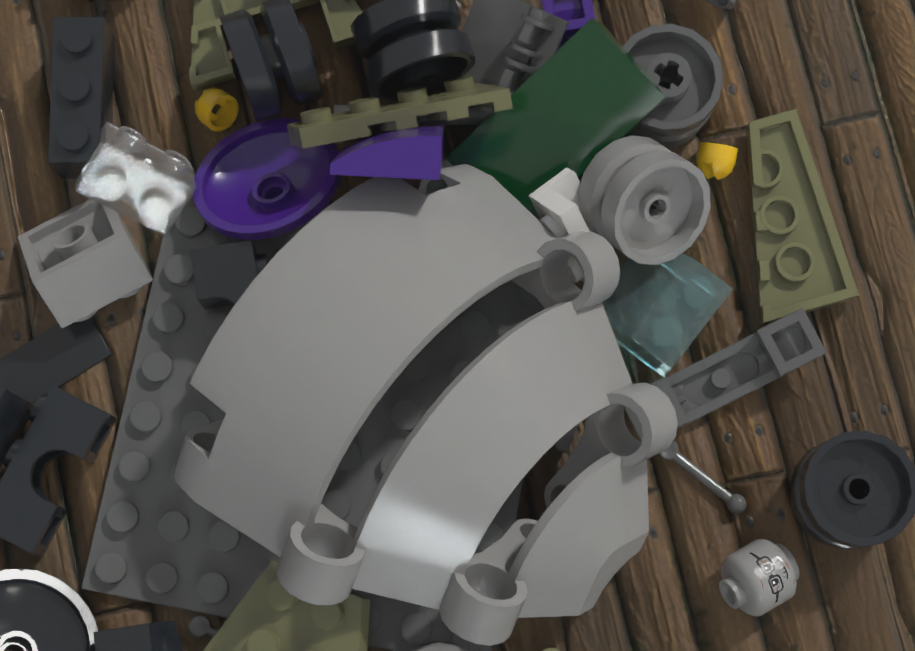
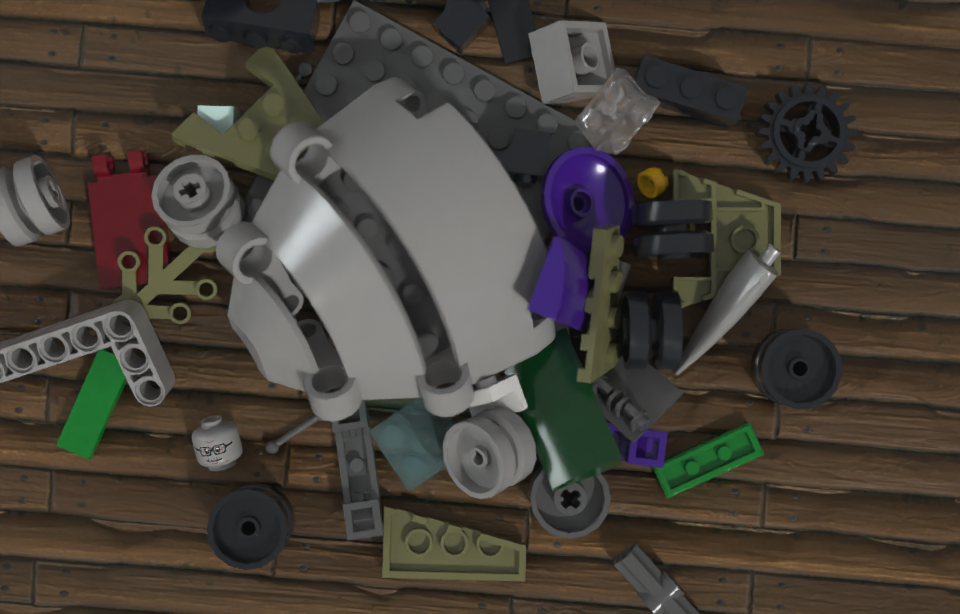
camera: 115 degrees right, 10 degrees up
yellow hinge [696,142,738,180] -> none

